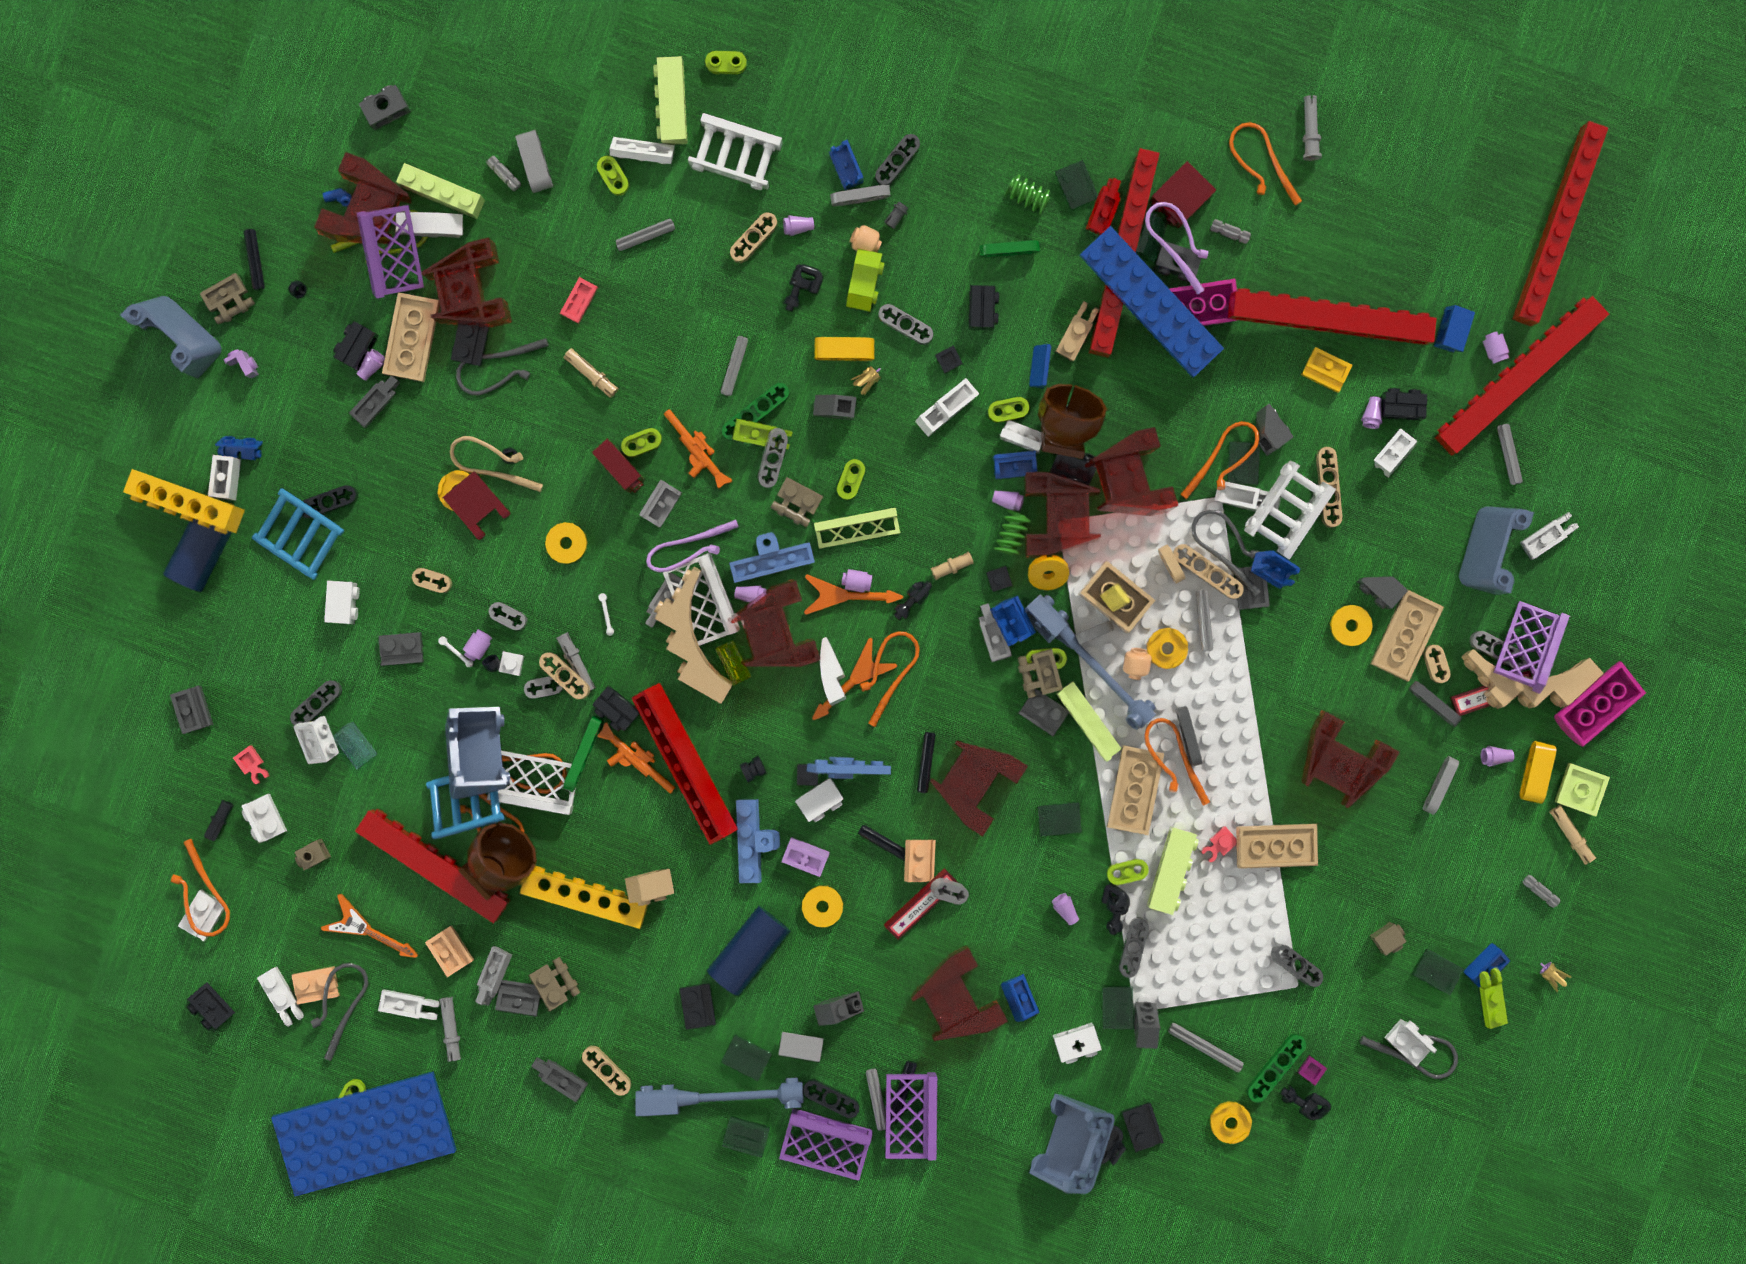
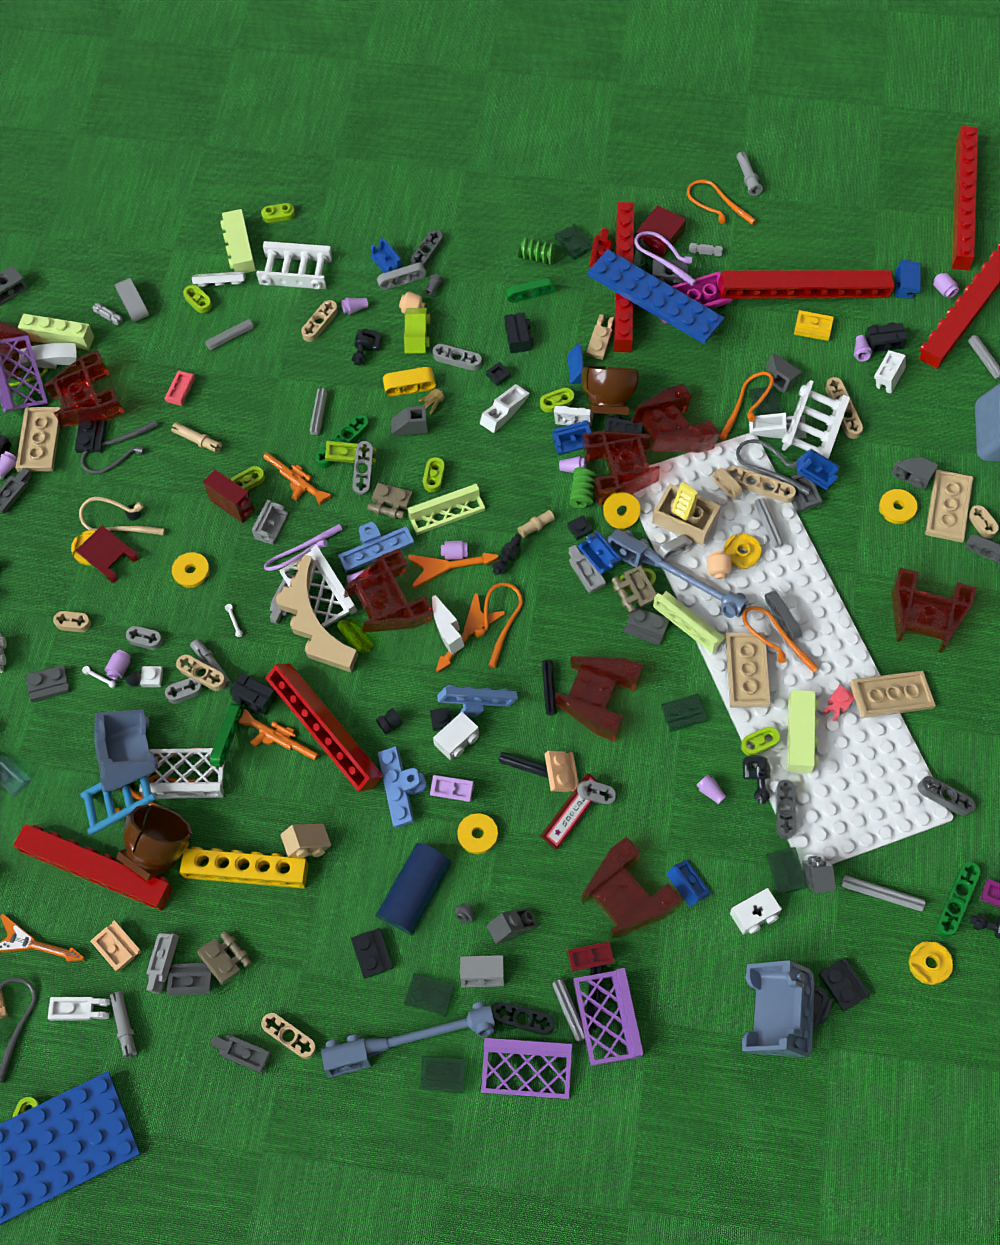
camera: 10 degrees left, 25 degrees down
none -> dark grey plate [455,903,475,923]
none -> dark red hinge [567,942,614,971]

